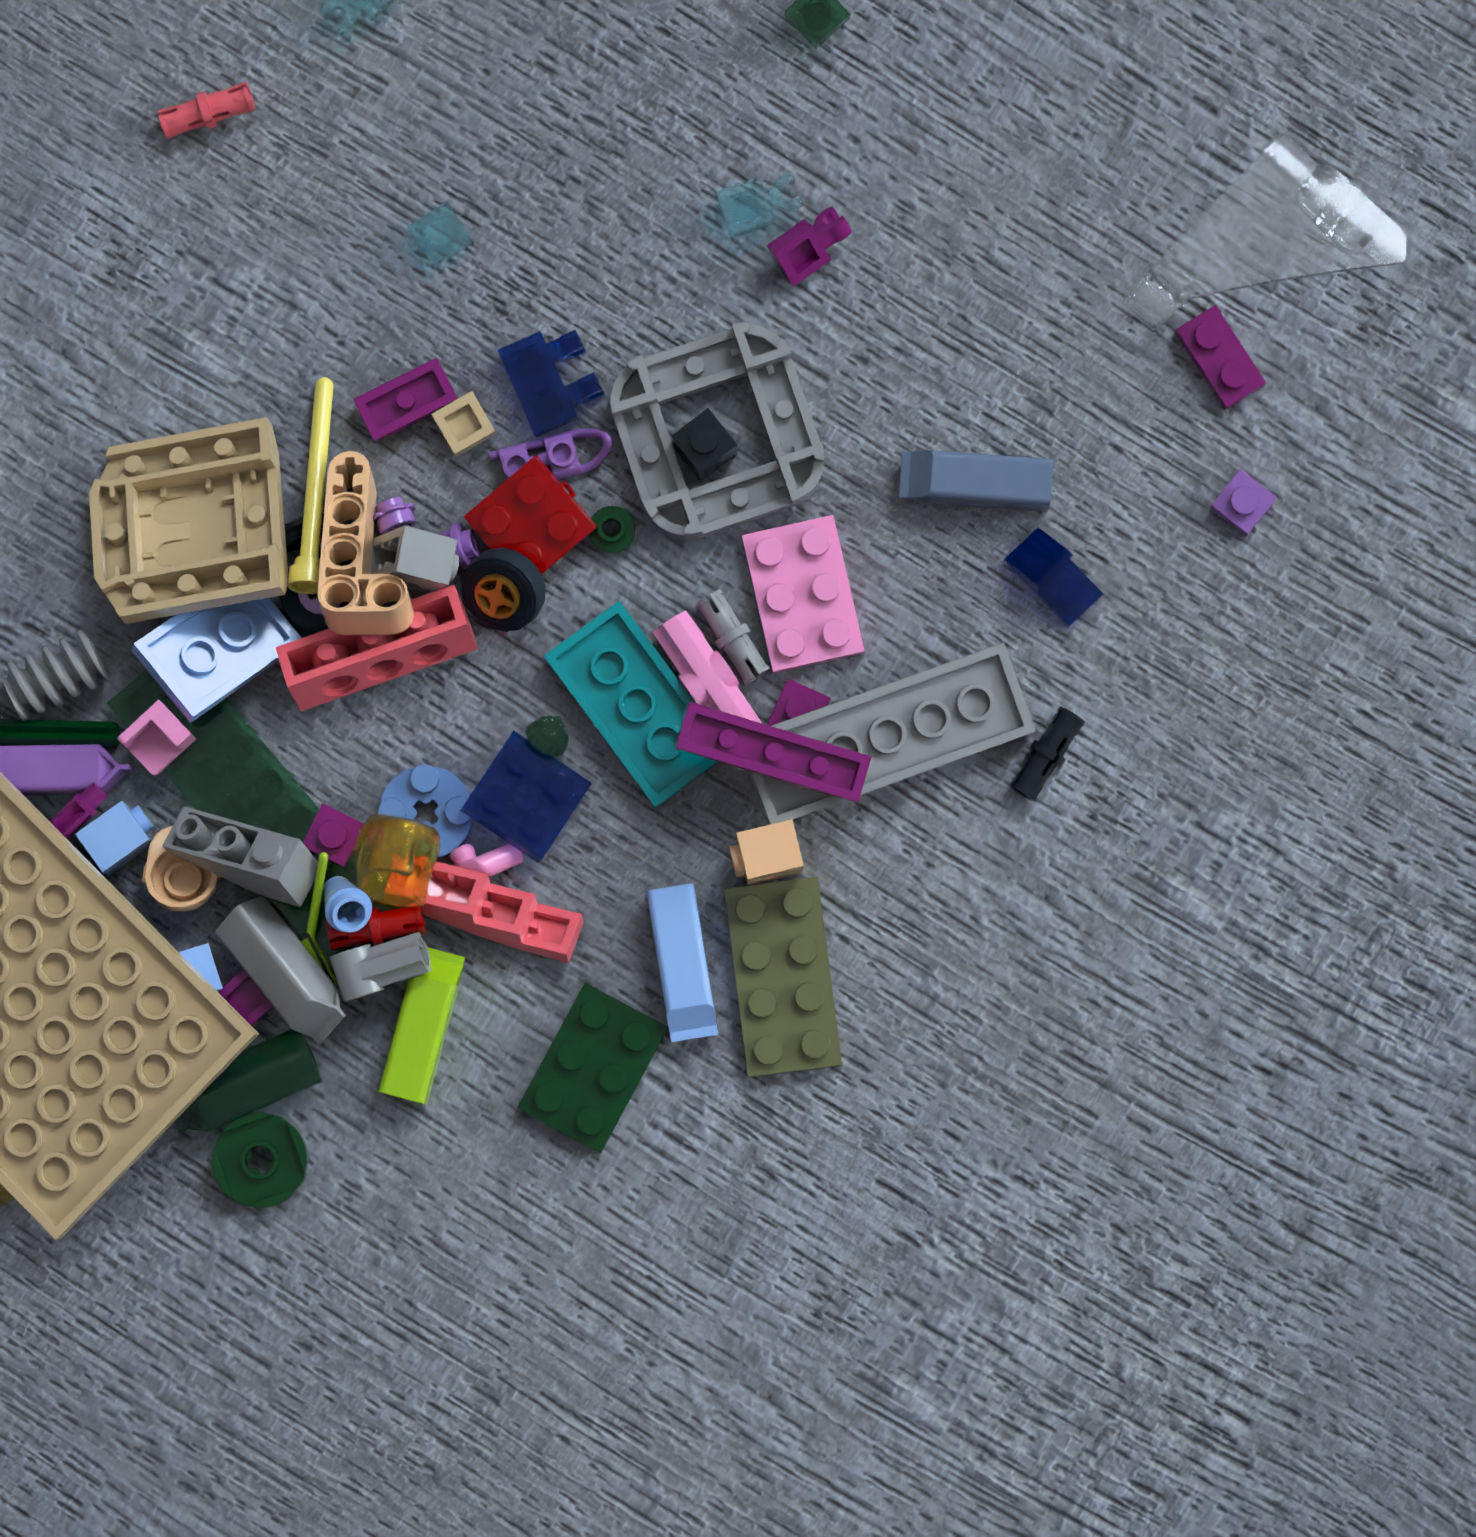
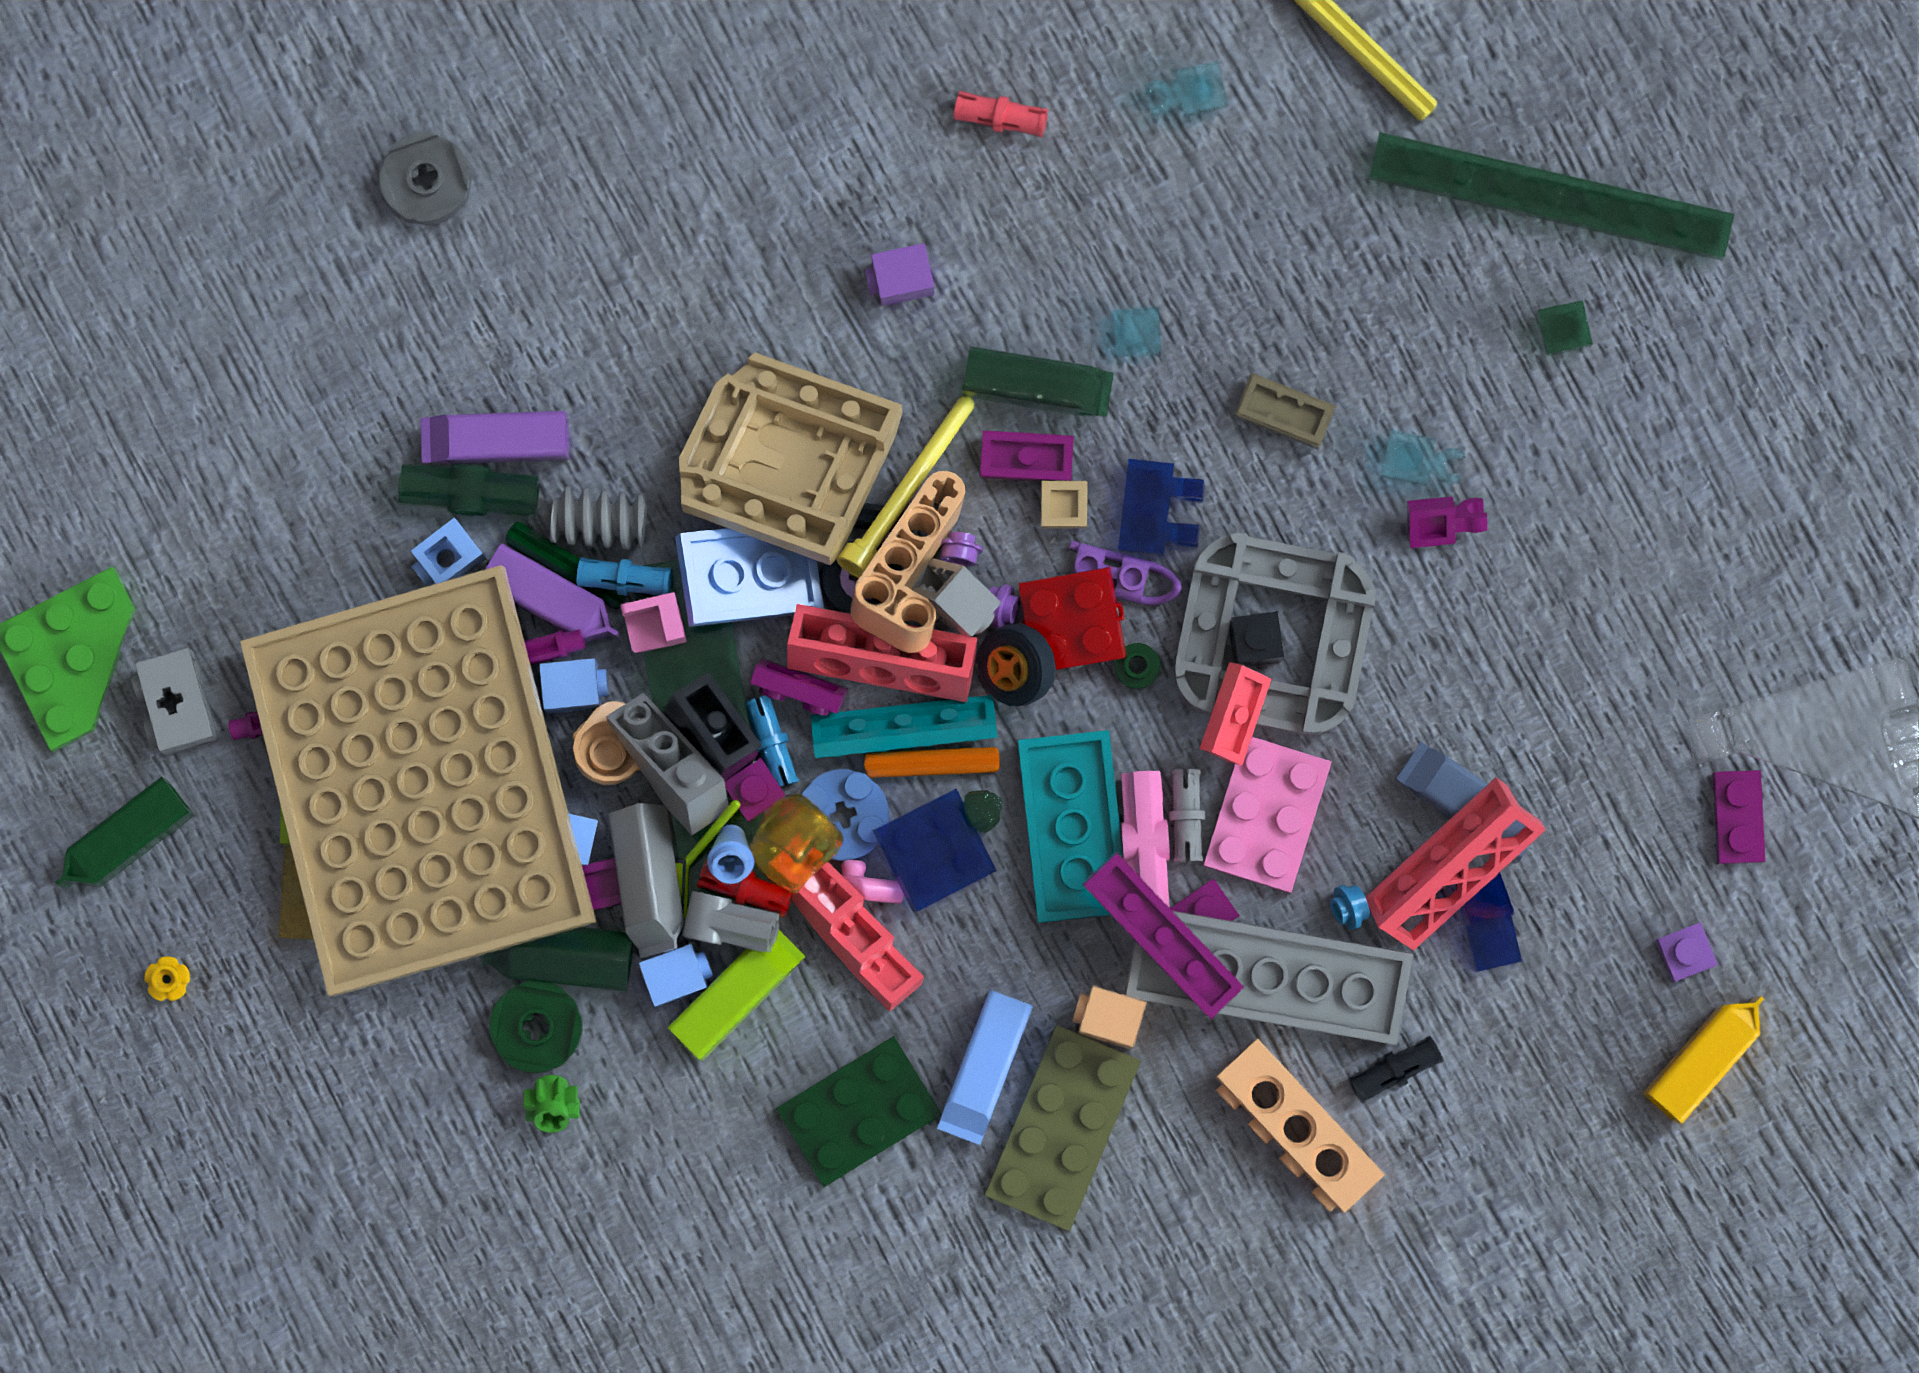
camera: 30 degrees right, 0 degrees up
none -> bright green gear [523,1075,580,1133]
none -> dark azure pin [577,557,673,596]
none -> light blue brick [639,944,713,1008]
none -> black brick [662,672,762,781]
none -> dark azure pin [743,695,799,788]
none -> magenta plate [750,658,848,716]
none -> teal plate [811,695,998,758]
none -> orange axle [864,747,1000,778]
none -> medium lavender brick [865,243,935,306]
none -> clear green piece [963,346,1114,417]
none -> coral plate [1199,662,1272,765]
none -> light nougat brick [1215,1038,1385,1213]
none -> dark tan plate [1234,372,1336,450]
none -> dark azure plate [1330,885,1370,930]
none -> coral fence [1366,777,1546,951]
none -> yellow piece [1642,996,1764,1124]

